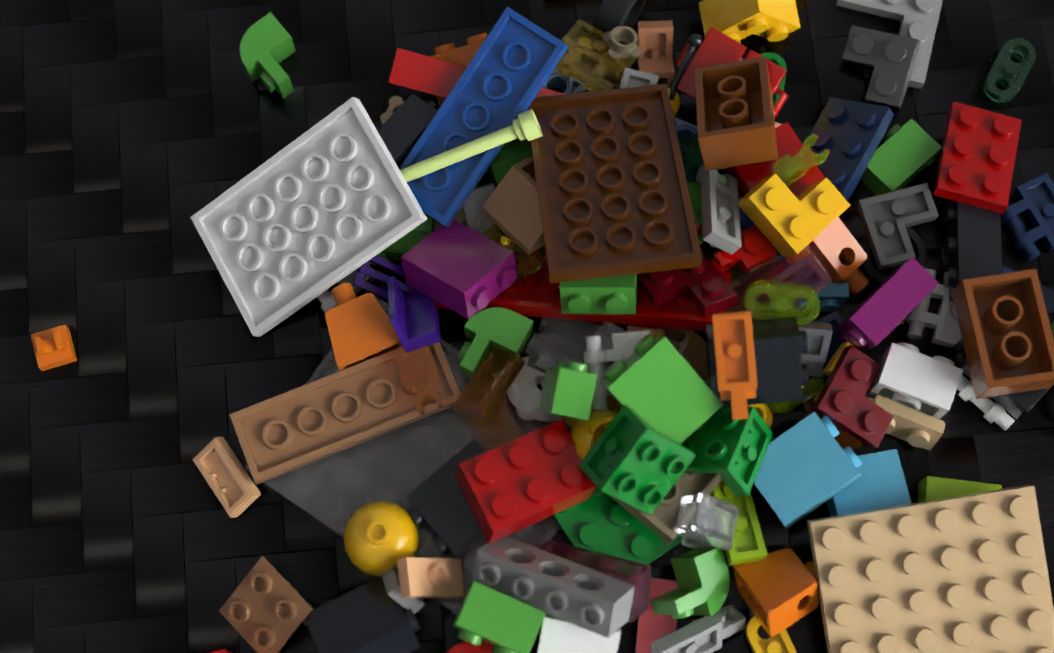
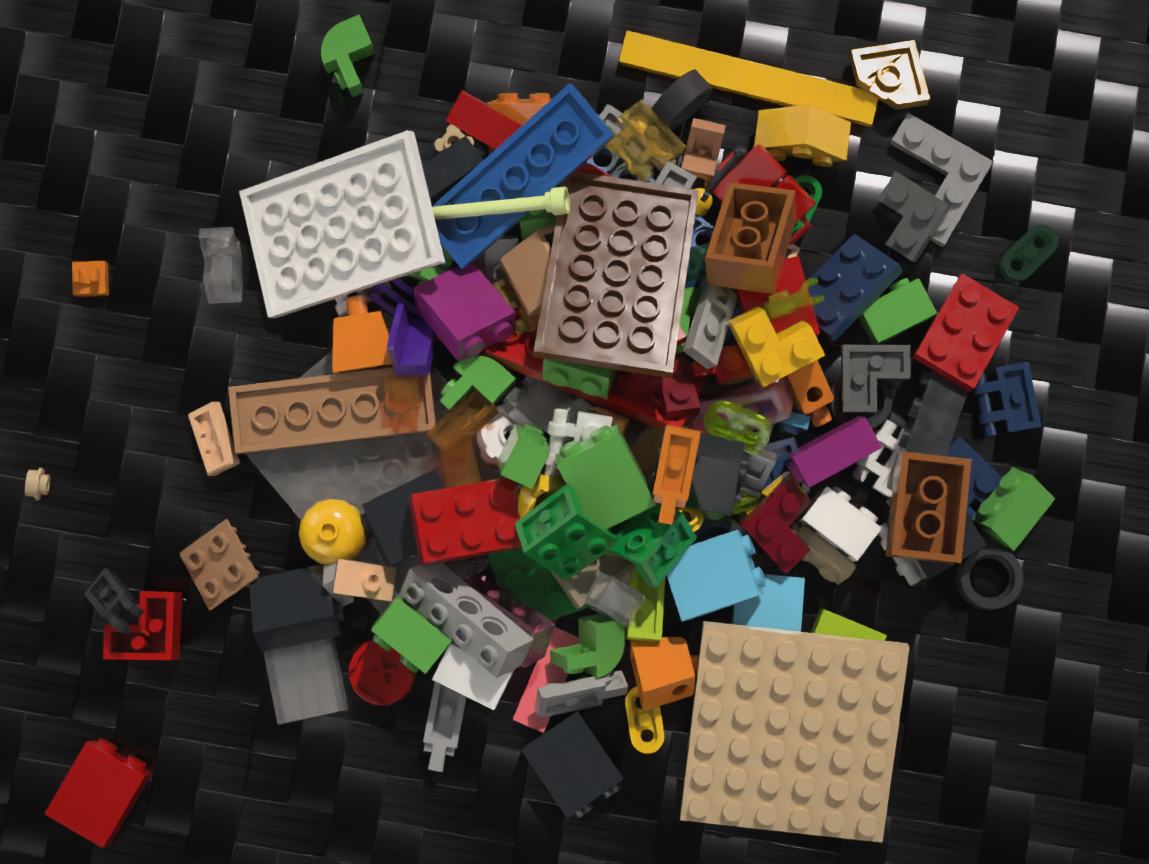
camera: 15 degrees right, 10 degrees up
dark tan plate [603,26,642,60] -> none
none -> tan plate [25,468,50,501]
none -> clear brick [199,227,243,304]

